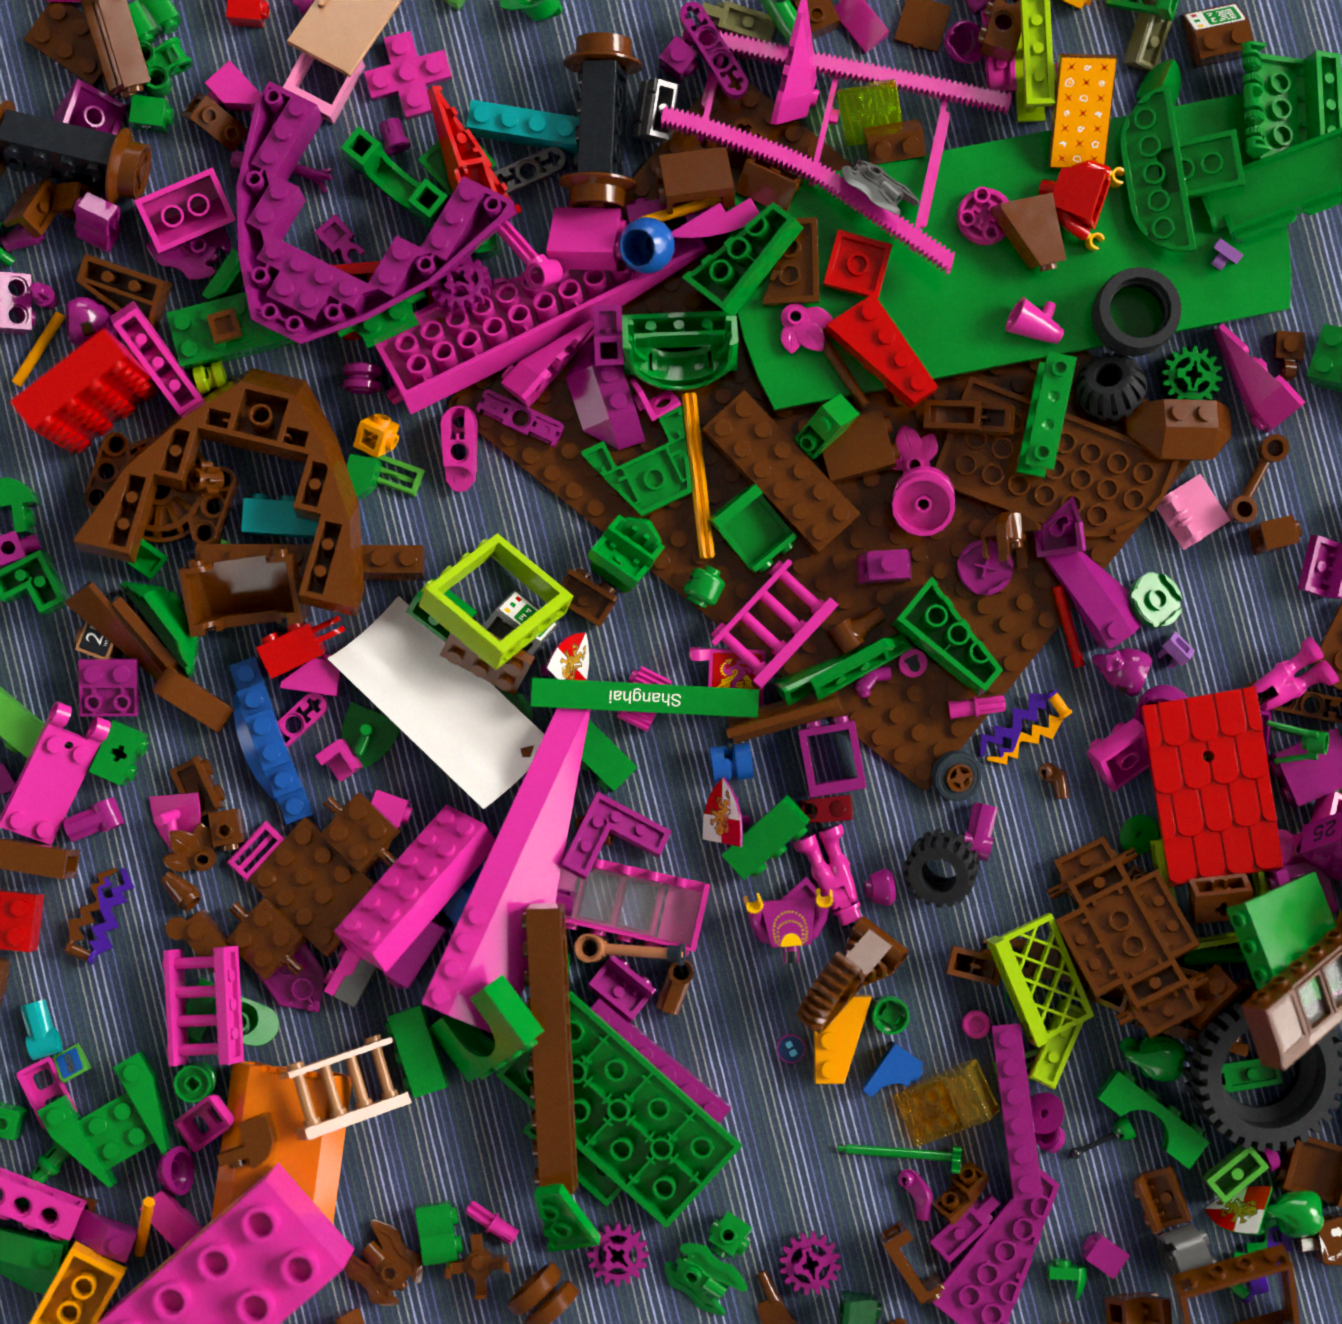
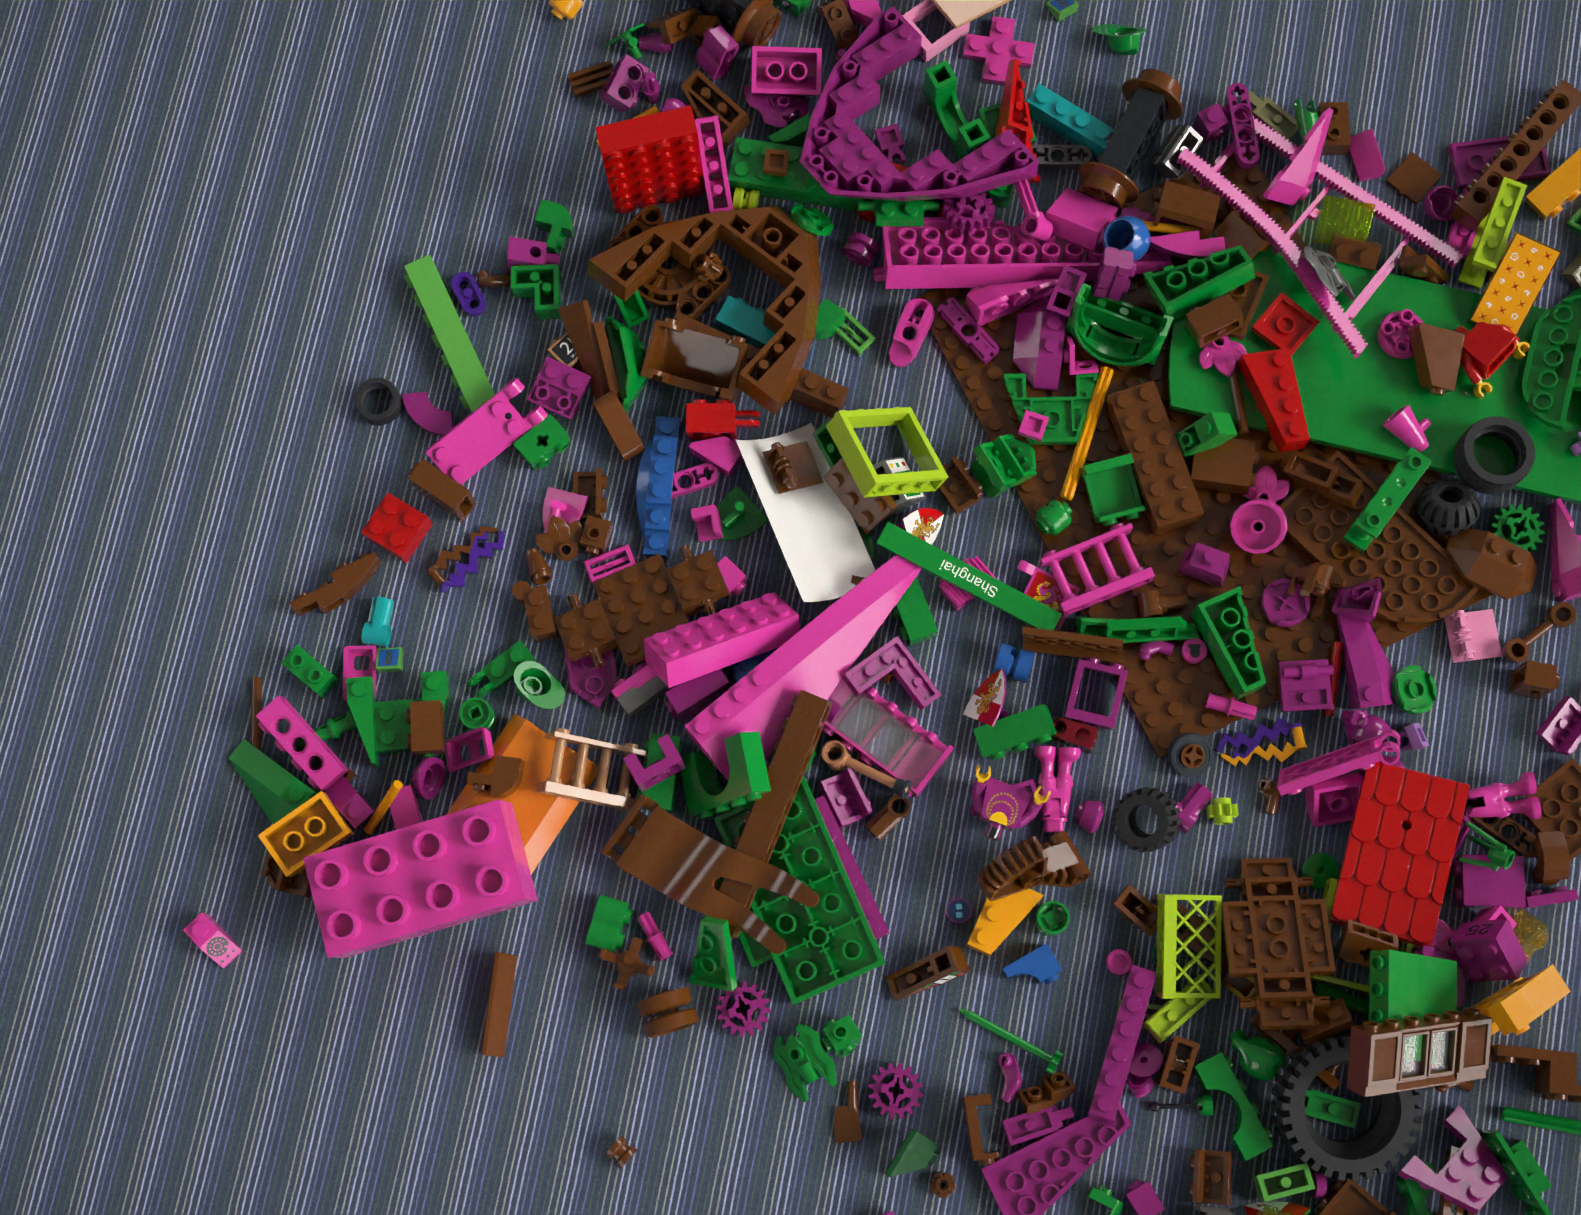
camera: 35 degrees right, 10 degrees down
magenta piece [63,797,125,842] -> none
dark pink fence [162,946,244,1066] -> none
magenta bar [294,164,333,194] -> none
reddish brown piece [344,1219,423,1306] -> none
light orange brick [353,413,399,458] -> none
magenta bush [379,118,411,155] -> none
clear yellow slope [892,1058,1000,1147] -> none
none -> reddish brown brick [406,700,445,755]
none -> reddish brown flag [601,794,819,954]
none -> magenta panel [623,734,686,792]
none -> reddish brown hinge [762,441,824,494]
none -> green tile [788,203,834,236]
none -> reddish brown slope [886,946,970,1001]
none -> dark pink plate [1018,410,1049,442]
none -> magenta brick [1092,247,1137,301]
none -> reddish brown brick [1155,1035,1200,1094]
none -> reddish brown brick [1186,293,1244,348]
none -> lime gear [1206,797,1238,825]
none -> magenta plate [1277,659,1334,712]
none -> dark pink hinge [1277,729,1400,796]
none -> reddish brown bracket [1399,245,1449,284]

